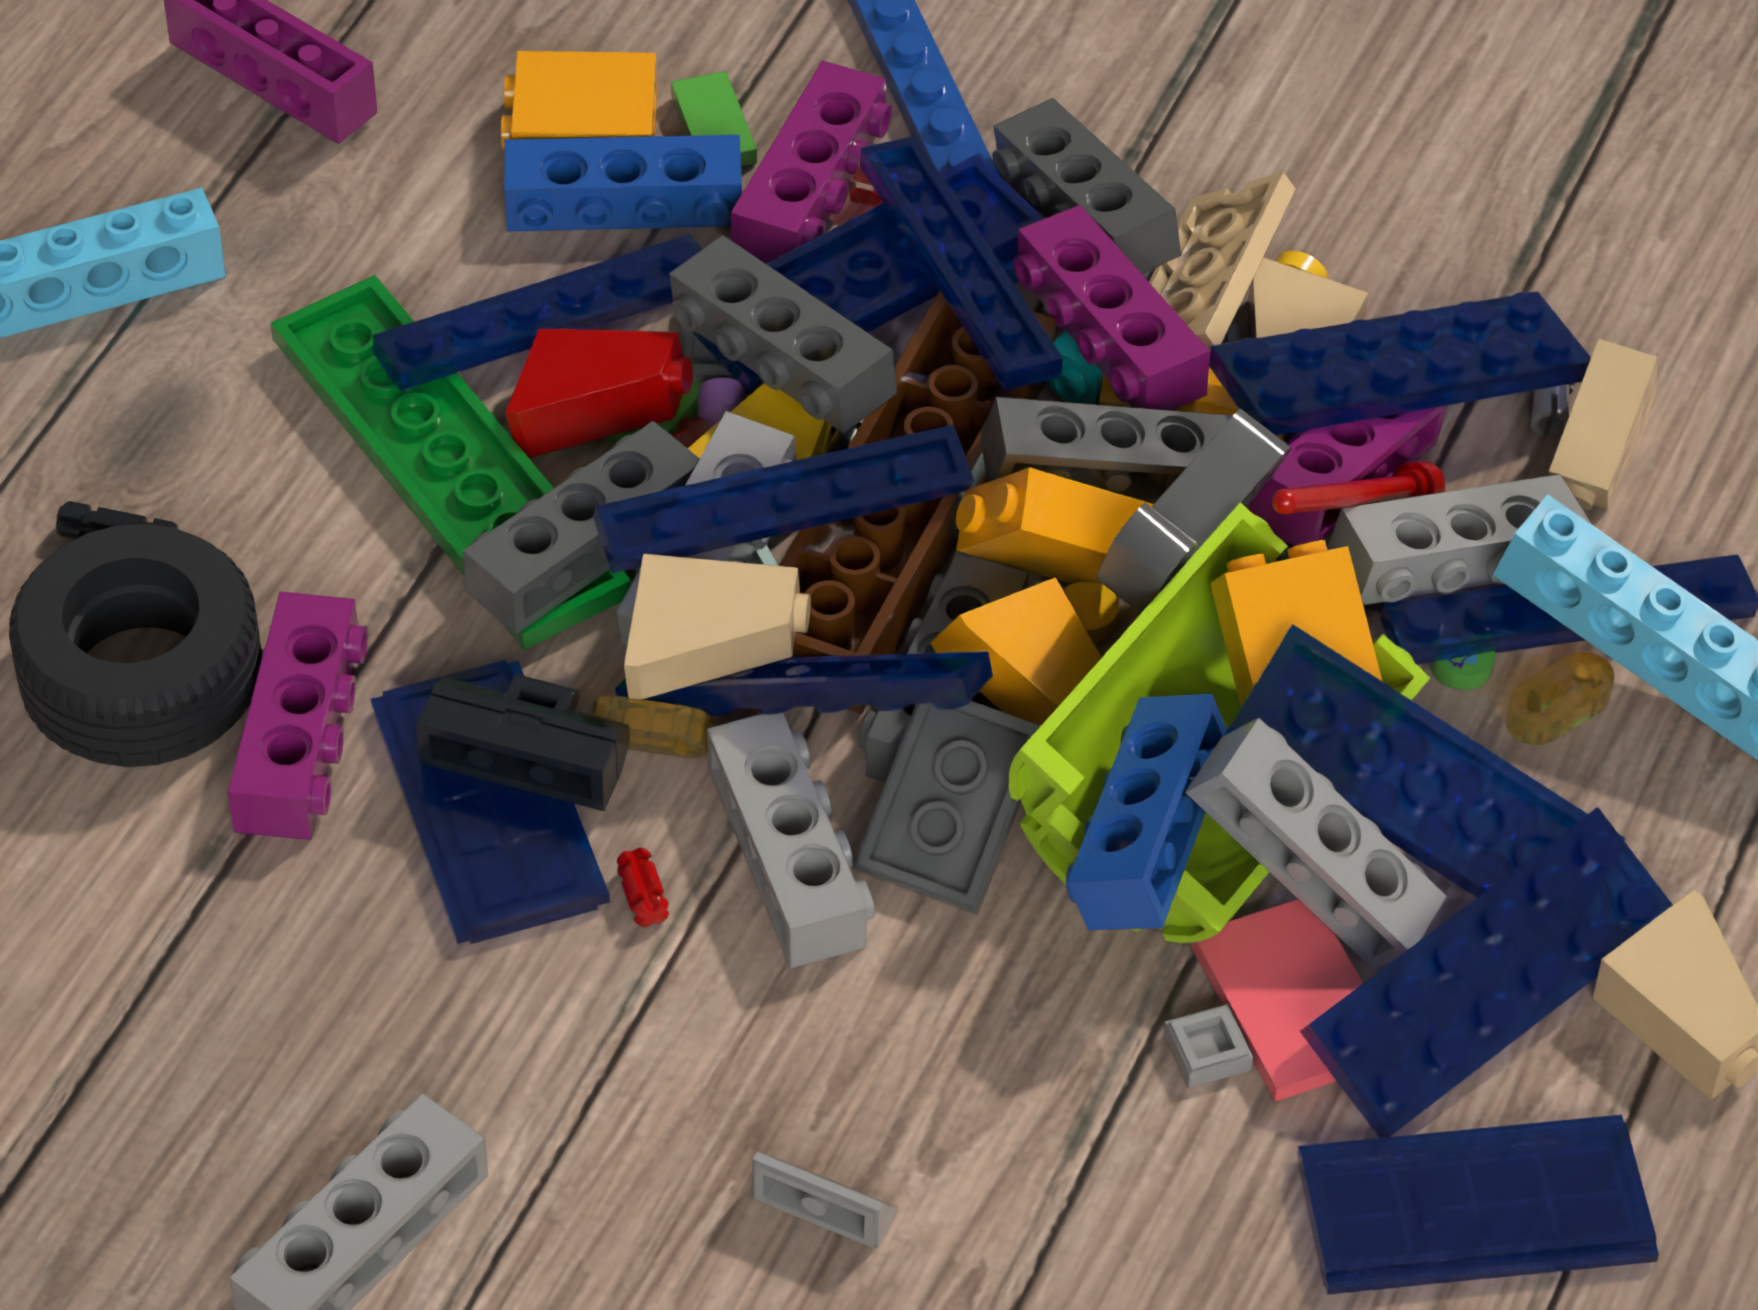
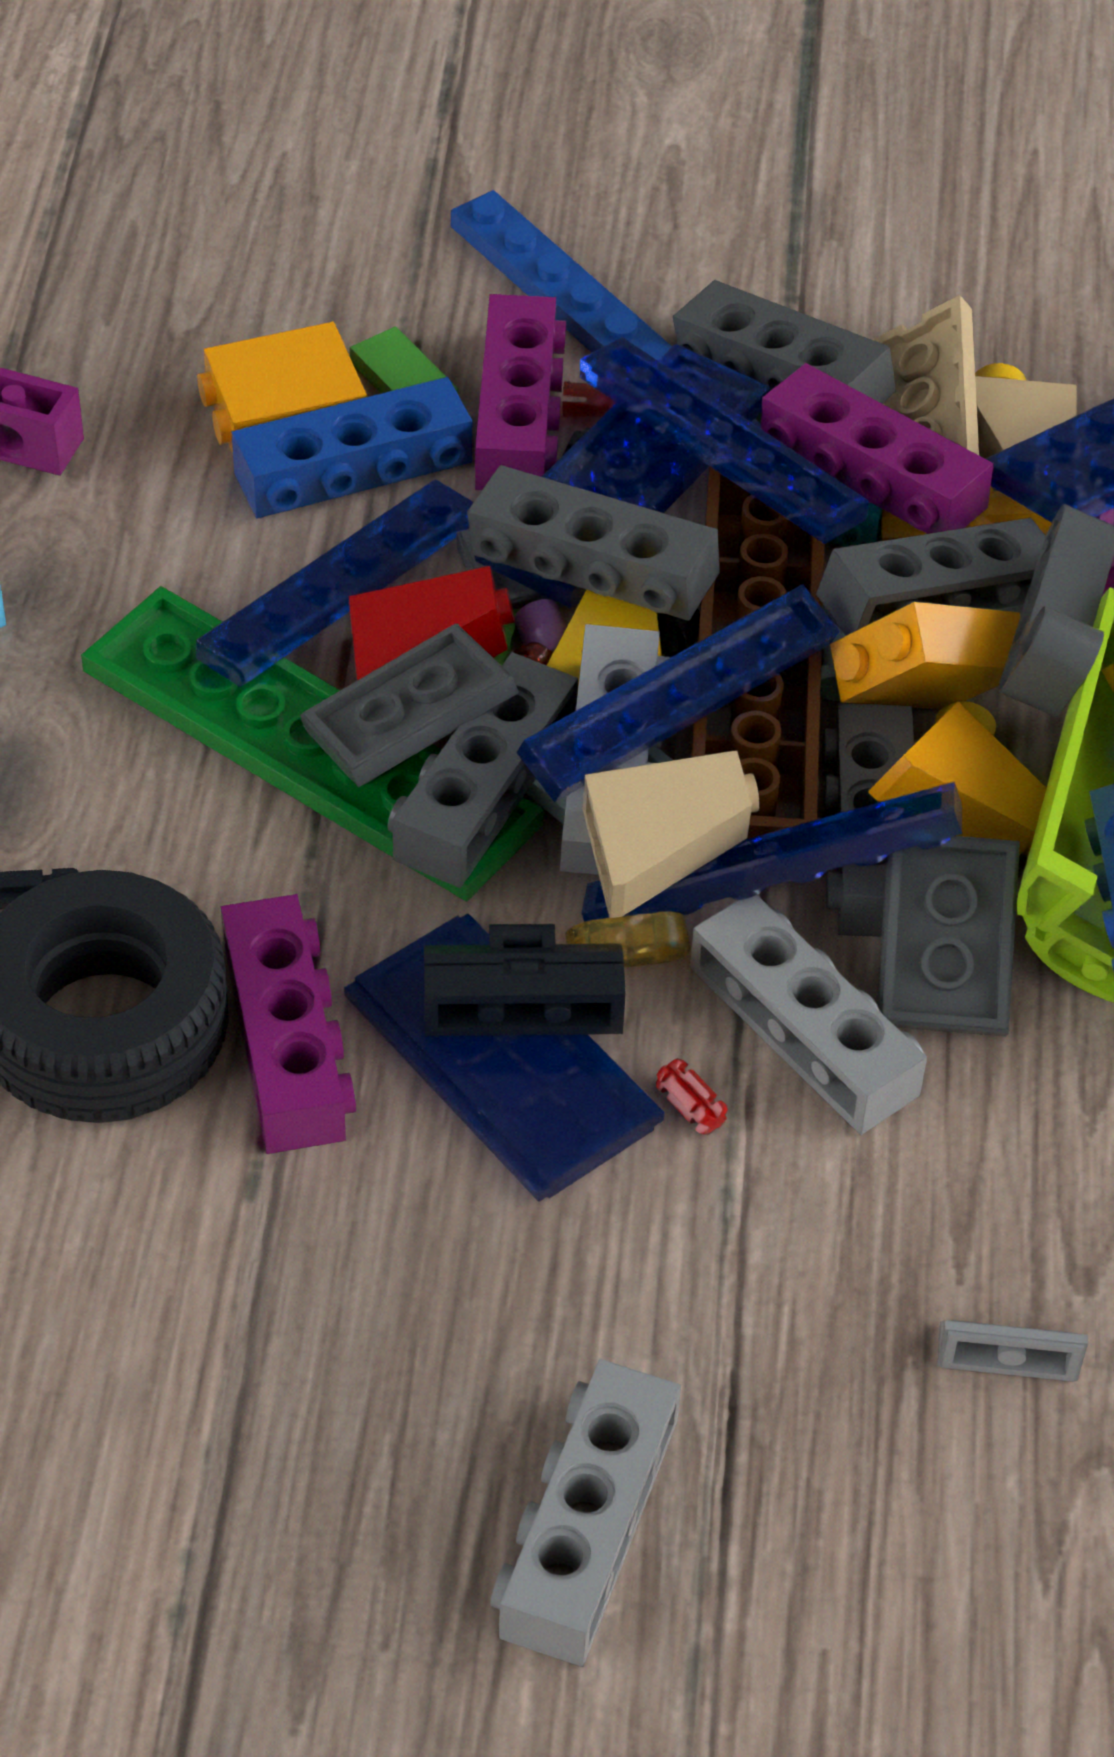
camera: 20 degrees left, 0 degrees up
none -> dark grey tile [299,624,519,788]

